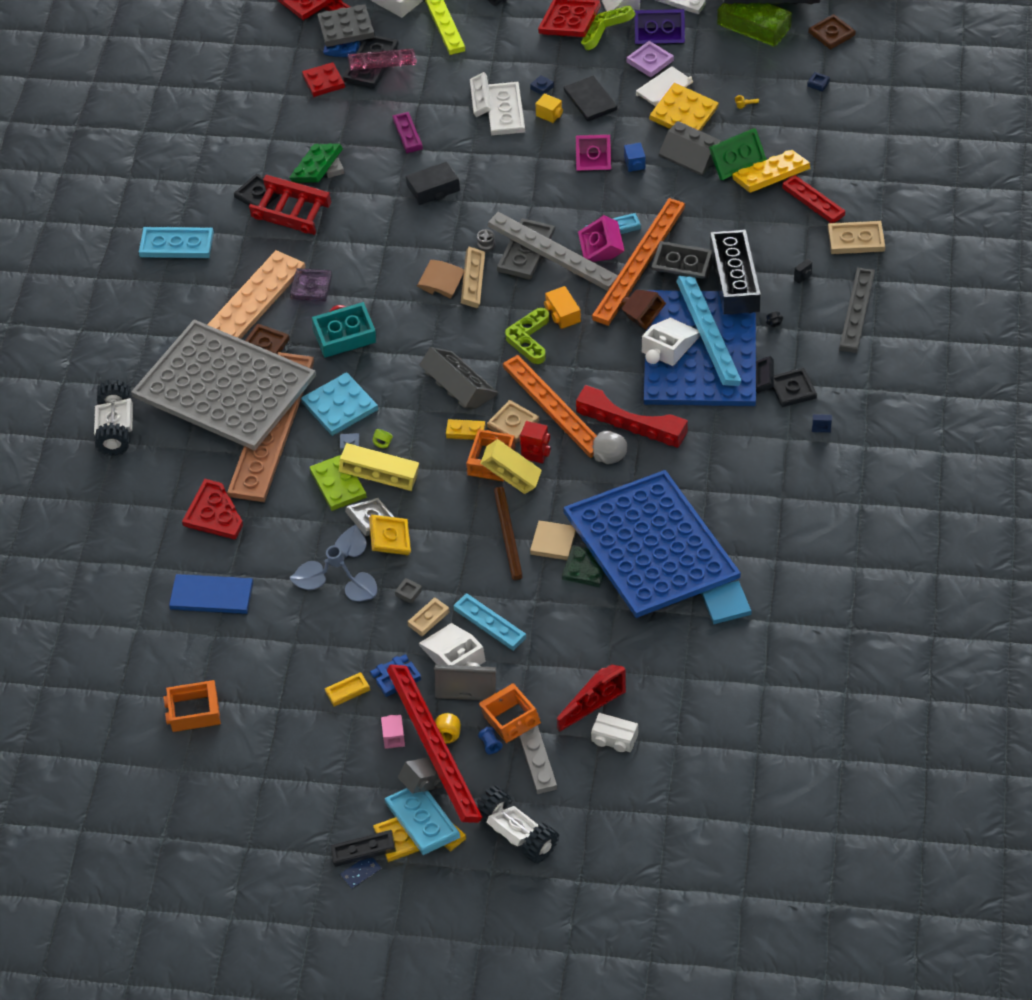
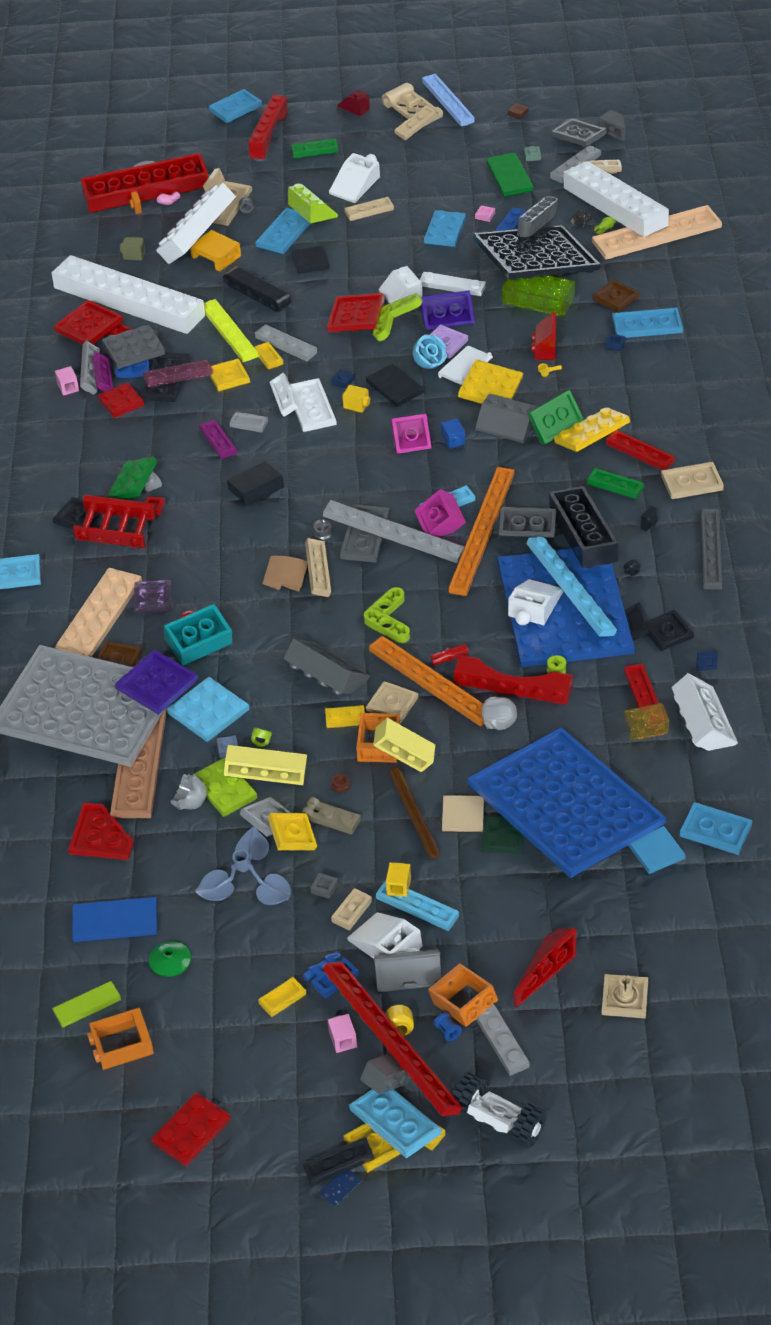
camera: 10 degrees left, 5 degrees down
red brick [520,421,551,464] -> none
light orange brick [544,286,581,329] -> none
white brick [591,713,638,752] -> none
reddish brown torso [622,289,666,330] -> none
none -> lime tile [52,981,121,1028]
none -> bright pink brick [55,366,79,396]
none -> light grey plate [80,341,100,395]
none -> magenta tile [92,352,113,392]
none -> dark purple plate [115,650,198,715]
none -> red plate [145,496,165,515]
none -> green dish [149,941,191,977]
none -> red plate [151,1092,231,1167]
none -> light grey hair [171,774,207,810]
none -> yellow tile [207,358,250,392]
none -> light grey tile [230,411,268,433]
none -> yellow tile [254,342,283,370]
none -> light grey plate [255,324,317,361]
none -> dark tan plate [301,797,361,834]
none -> copper plate [330,774,351,793]
none -> yellow brick [386,862,411,897]
none -> medium azure cylinder [413,335,447,369]
none -> red axle [430,644,469,666]
none -> red slope [532,312,556,360]
none -> lime wheel [547,655,566,674]
none -> green plate [587,468,644,499]
none -> tan plate [602,974,648,1018]
none -> dark azure tile [612,308,683,338]
none -> red plate [624,663,665,728]
none -> clear yellow bracket [624,703,669,741]
none -> white slope [671,673,738,751]
none -> dark azure plate [680,802,753,855]

